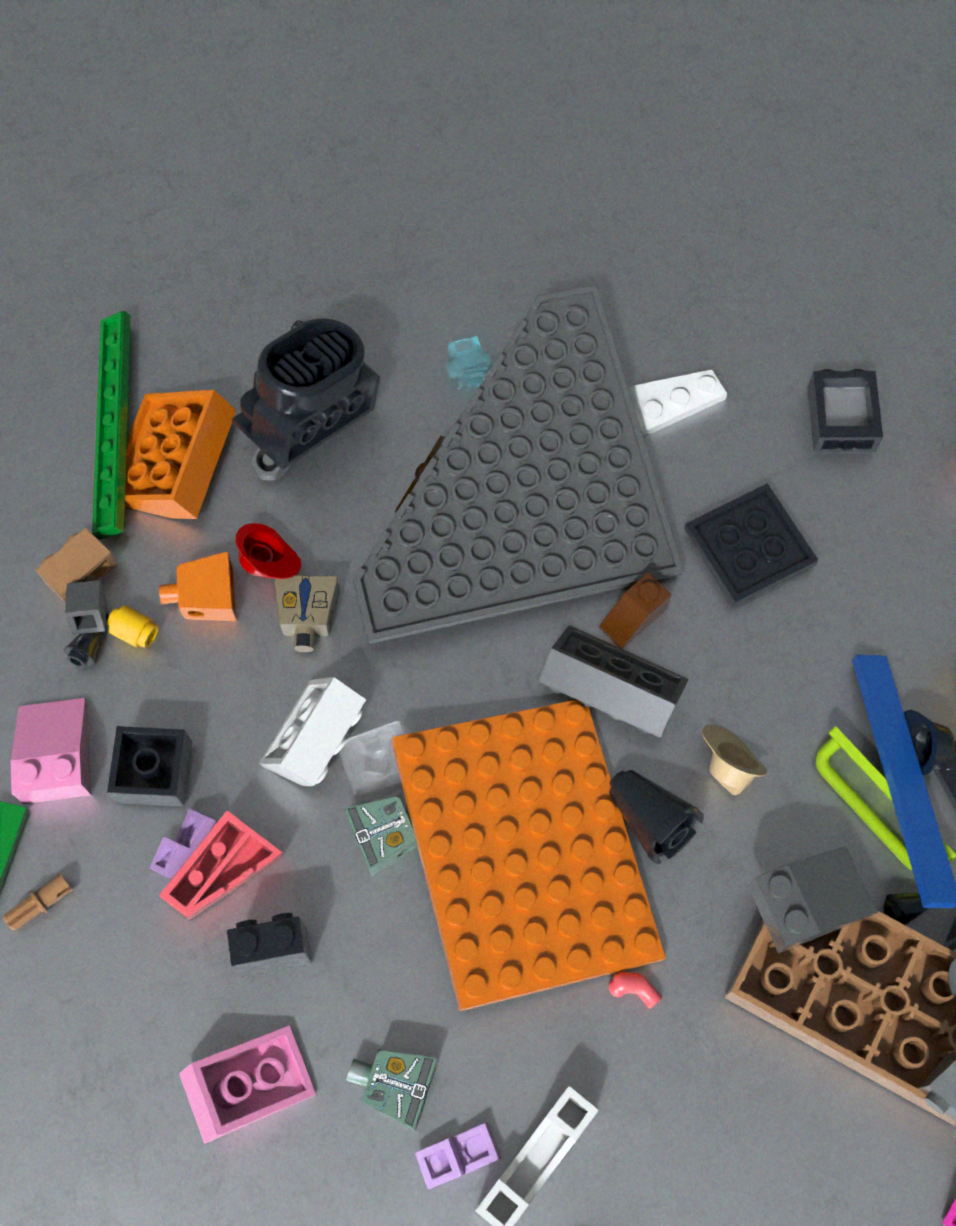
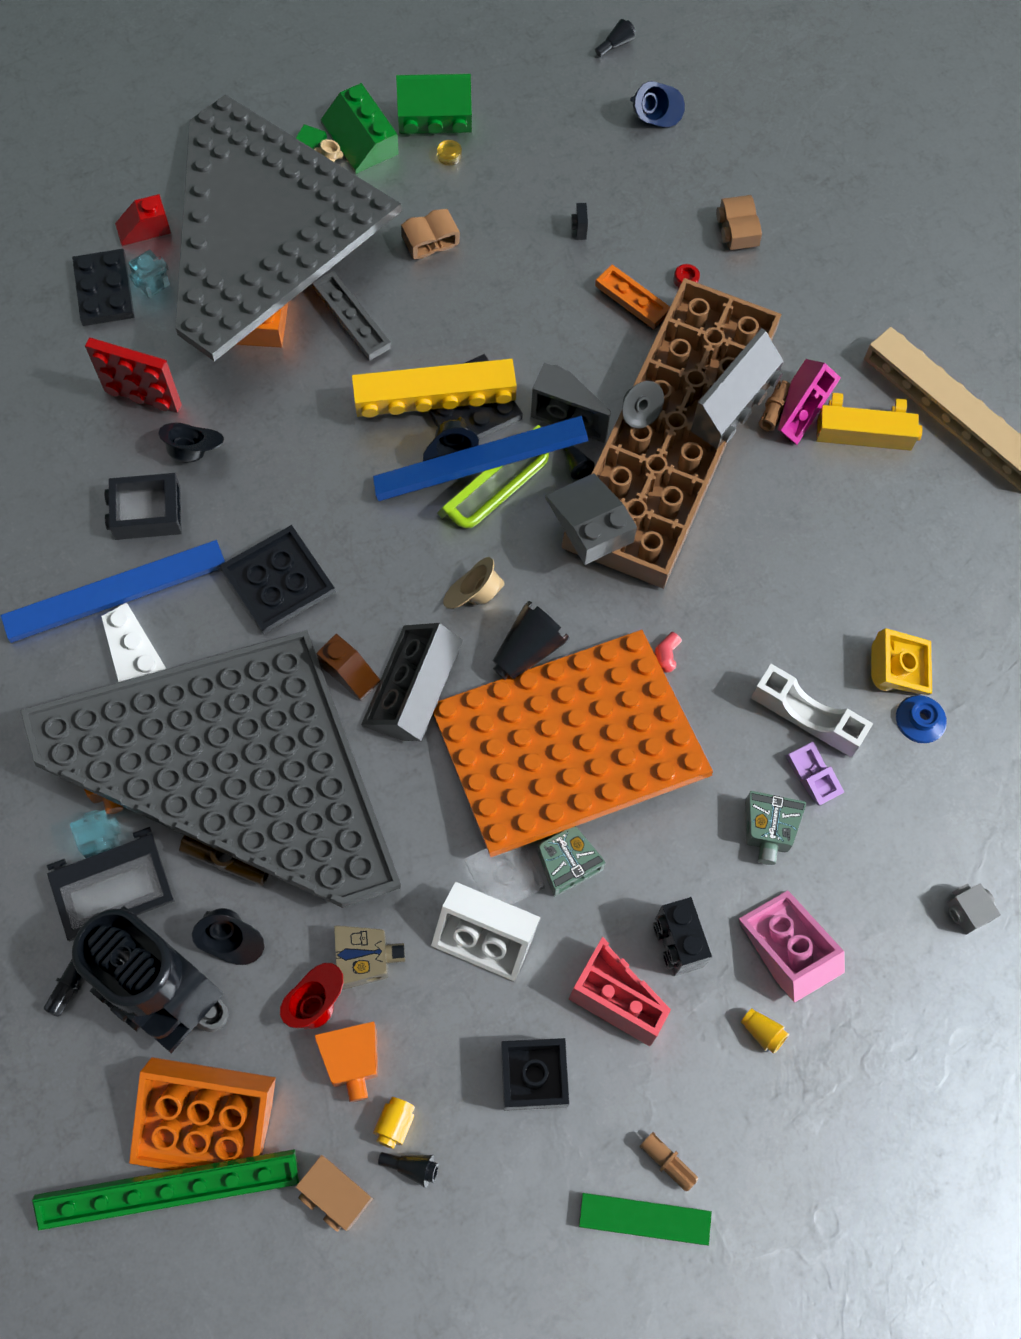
camera: 100 degrees left, 0 degrees up
bright pink slope [11,698,91,804] -> none
dark grey brick [65,580,106,635] -> none
lavender slope [149,809,216,879] -> none
none -> blue tile [0,540,225,643]
none -> piece [47,827,175,942]
none -> black piece [158,423,224,462]
none -> black piece [192,908,265,965]
none -> yellow cone [741,1008,789,1054]

